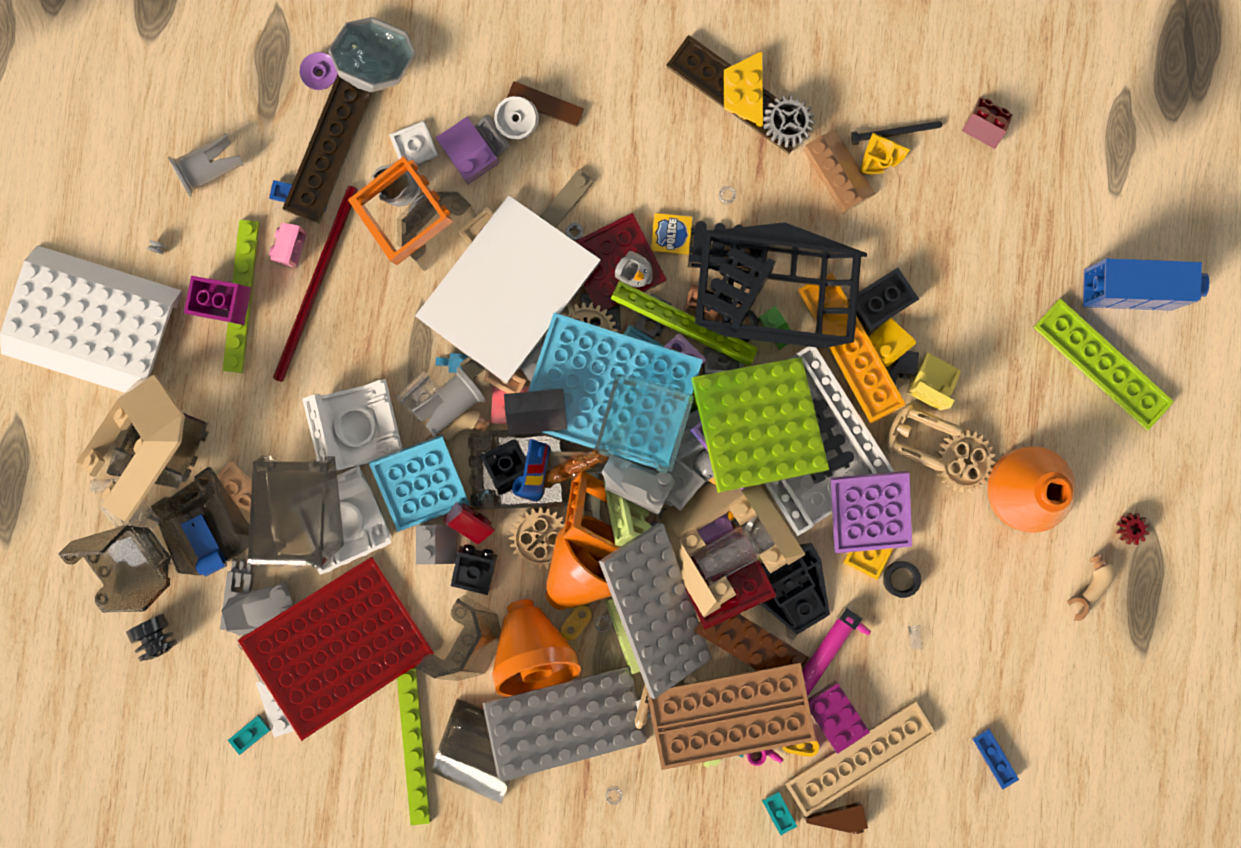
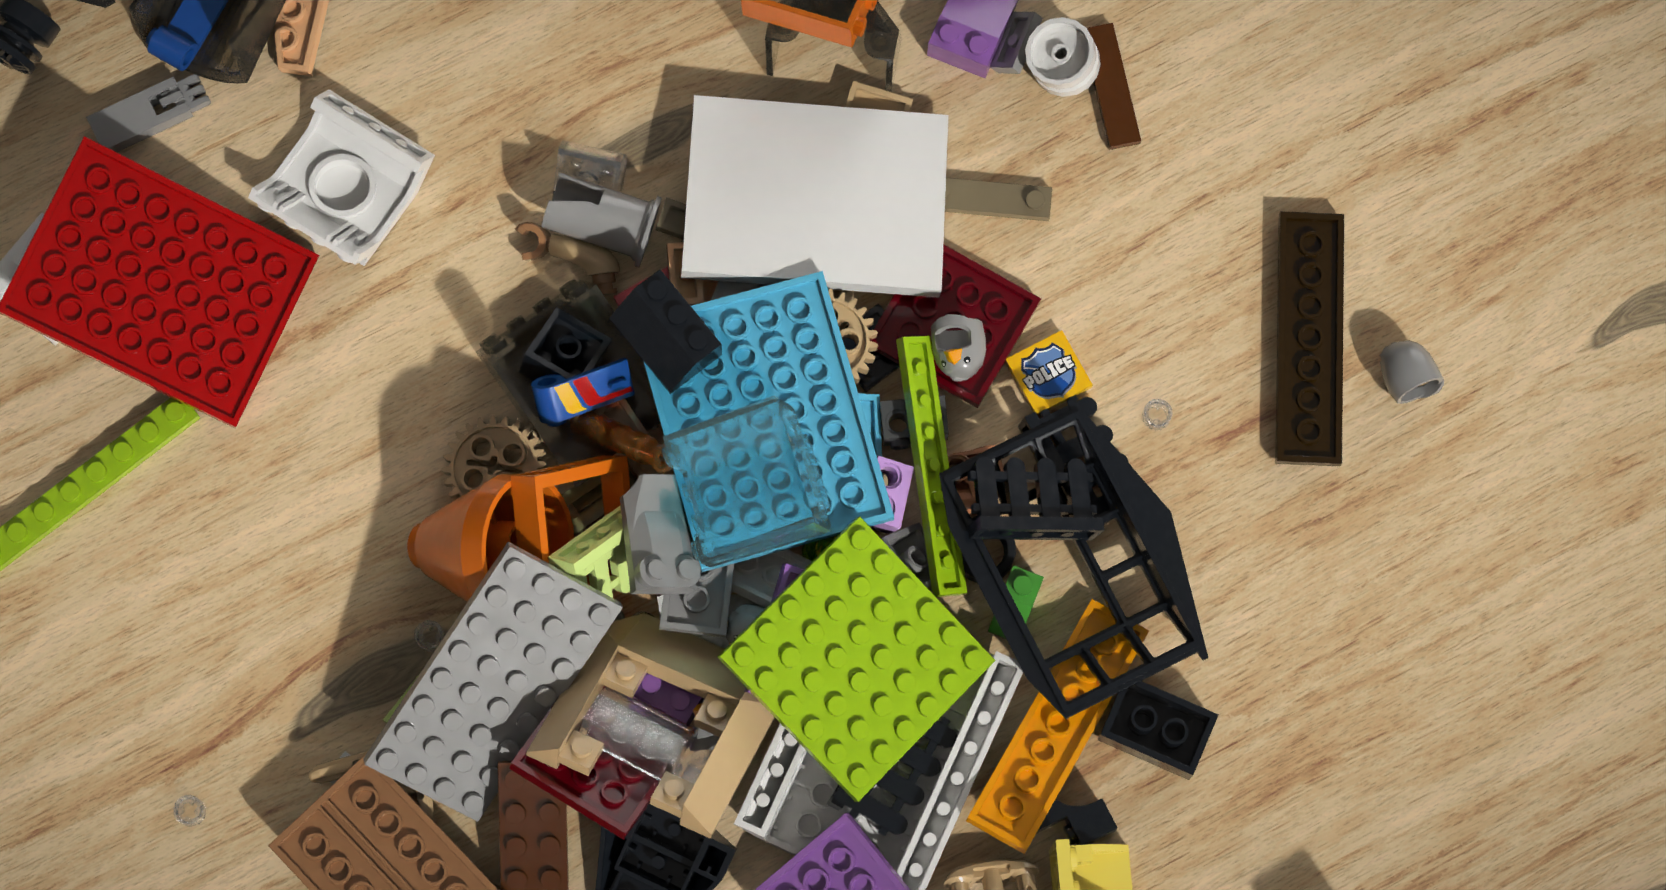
camera: 55 degrees right, 10 degrees down
light grey slope [221,582,293,636] -> none
clear smoke windscreen [248,456,344,568] -> none
white panel [303,379,403,474] -> none
medium azure plate [369,435,470,532] -> none
light grey slope [416,525,457,564] -> none
clear smoke windscreen [417,595,501,681] -> none
clear smoke windscreen [431,698,510,804] -> none
dark azure plate [435,353,469,373] -> none
dark red slope [443,502,495,544] -> none
black plate [450,544,498,595] -> none
light grey plate [483,666,646,782] -> none
orange cone [492,599,581,697] -> none
yellow plate [561,605,592,640] -> none
light grey bush [566,223,583,241] -> none
yellow wing [724,52,763,127] -> none
light grey gear [763,95,815,147] -> none
medium nougat slope [803,130,875,214] -> none
black bar [851,121,942,145] -> none
yellow brick [860,133,910,174] -> none
yellow plate [868,318,916,367] -> none
slope [962,97,1013,149] -> none
none -> light grey piece [1380,340,1444,404]

